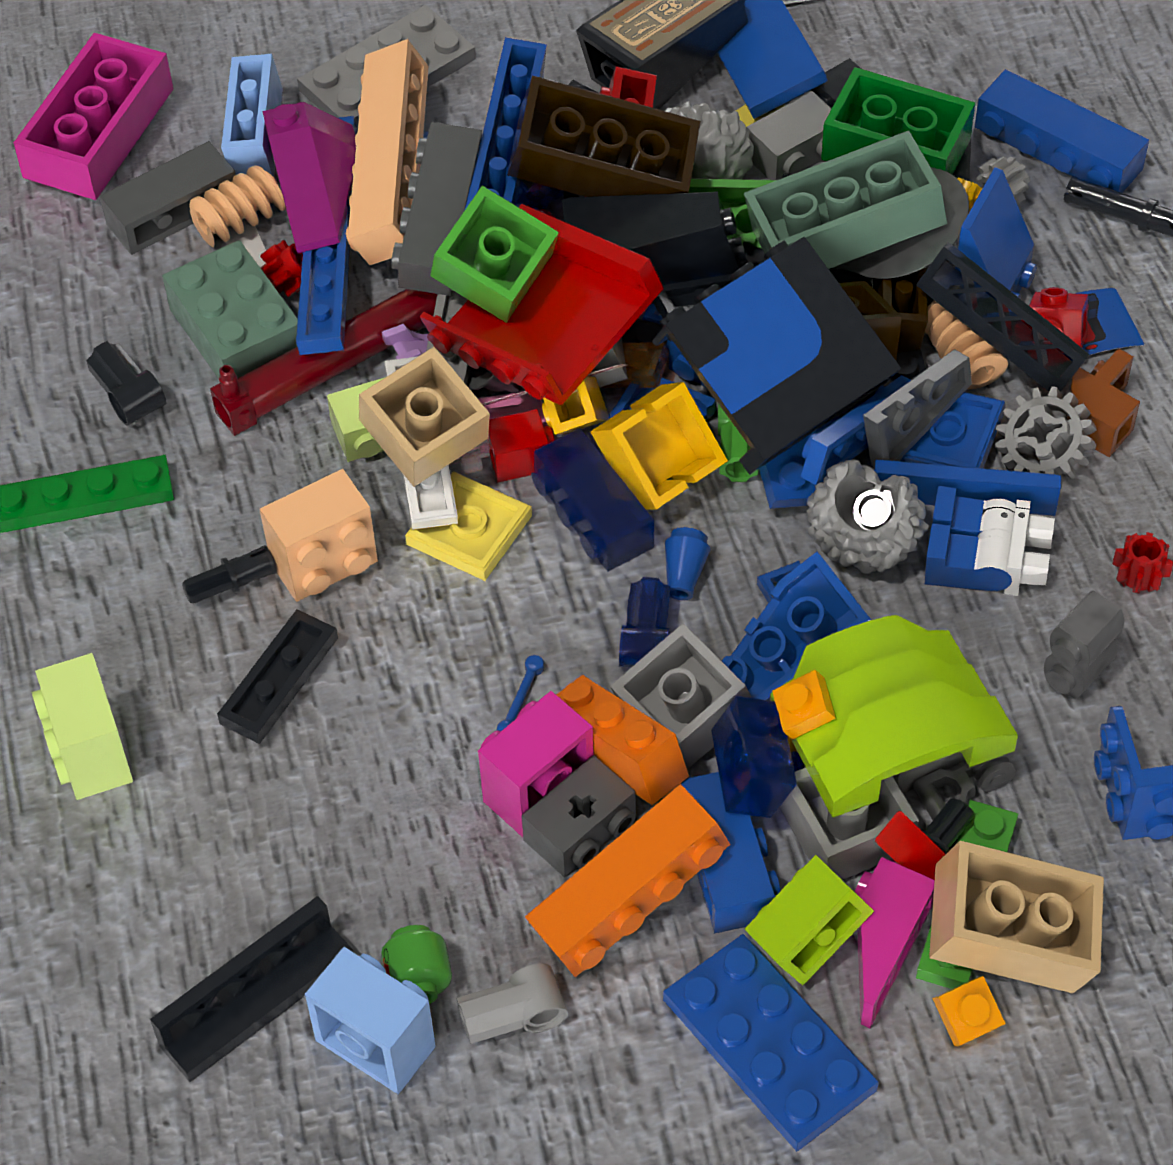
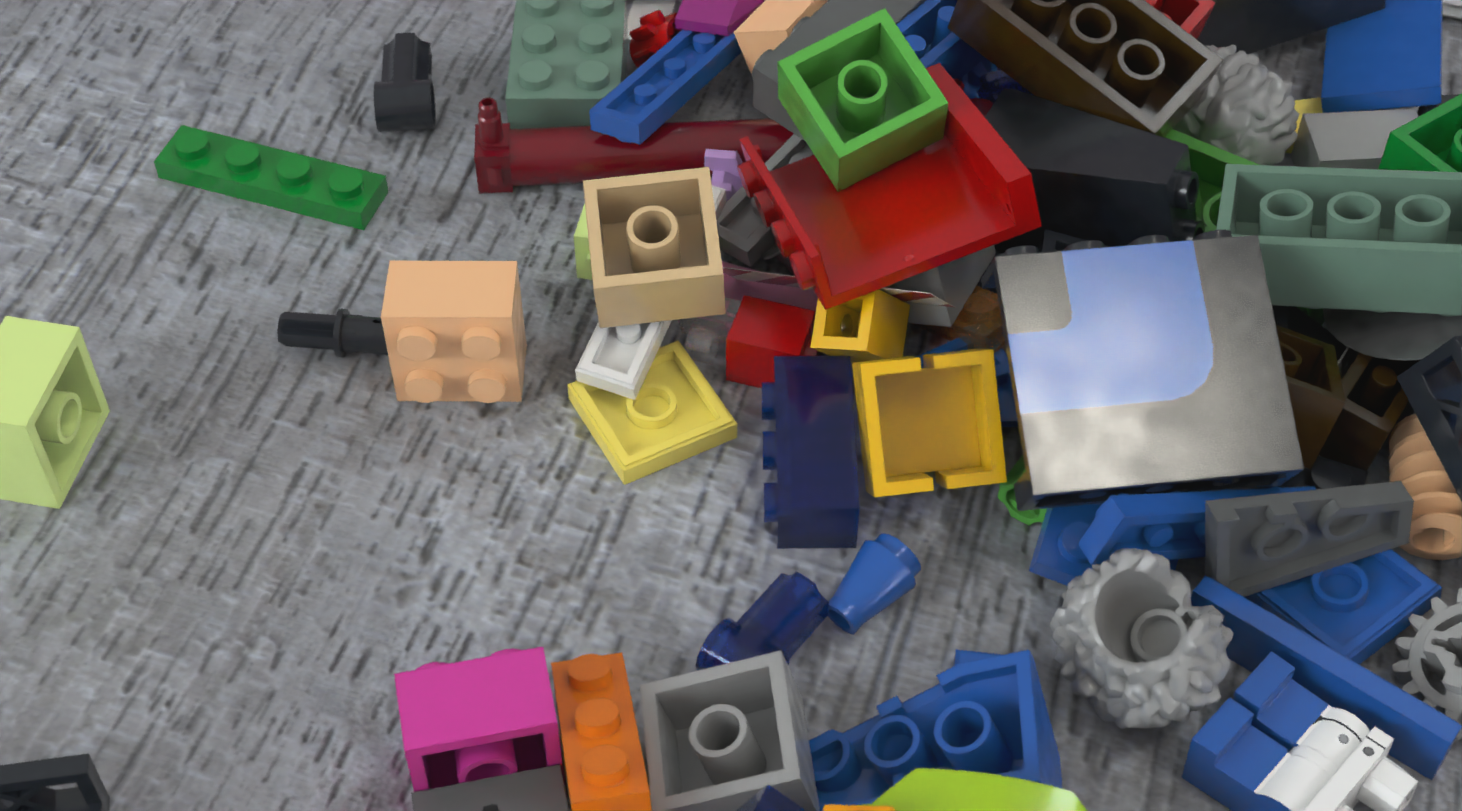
camera: 30 degrees right, 5 degrees down
black plate [217,609,338,744] -> none
blue hinge [496,655,544,731] -> none

